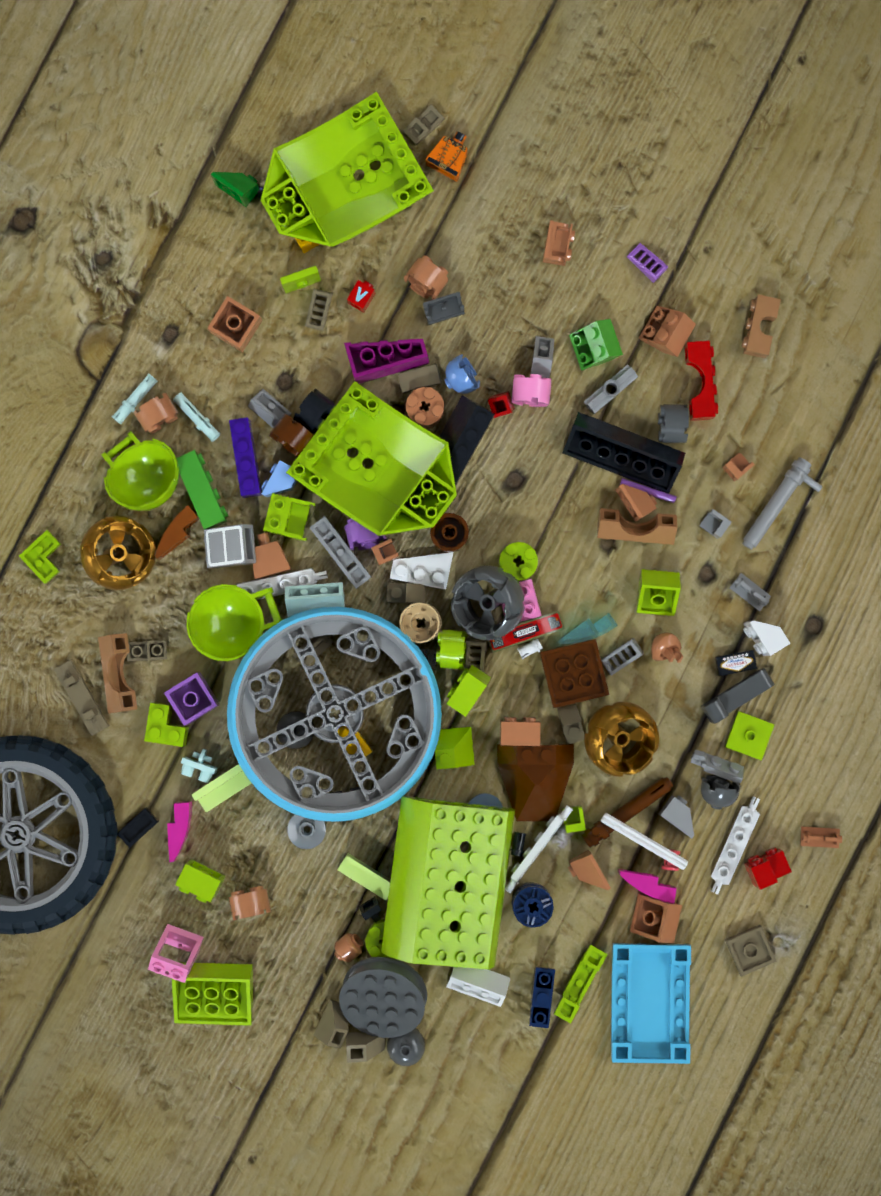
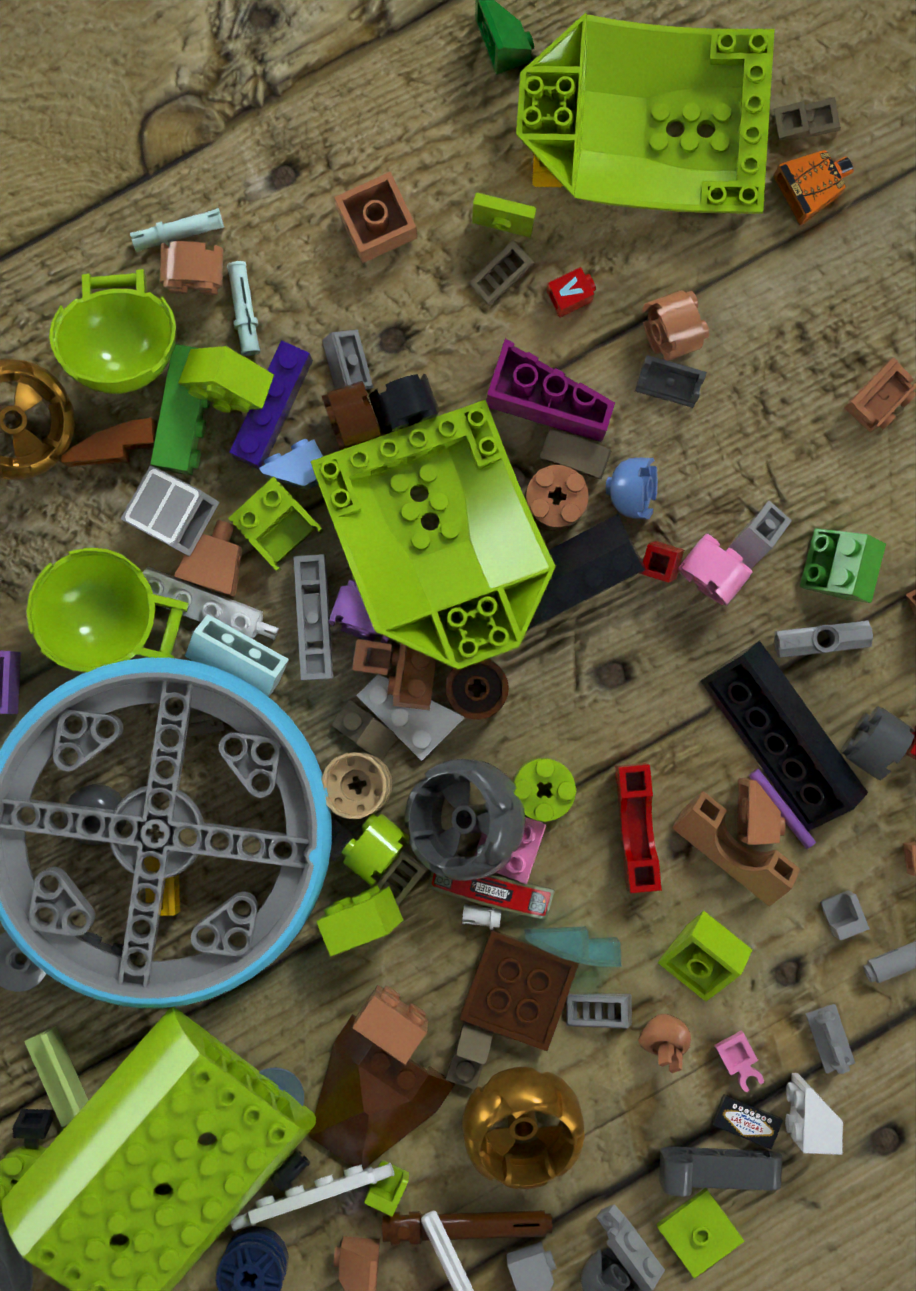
camera: 30 degrees right, 0 degrees up
lime slope [435,727,475,770] -> none
none -> lime brick [178,346,274,413]
none -> nougat bracket [388,643,436,710]
none -> red arch [615,763,662,893]
none -> bright pink plate [714,1031,764,1092]

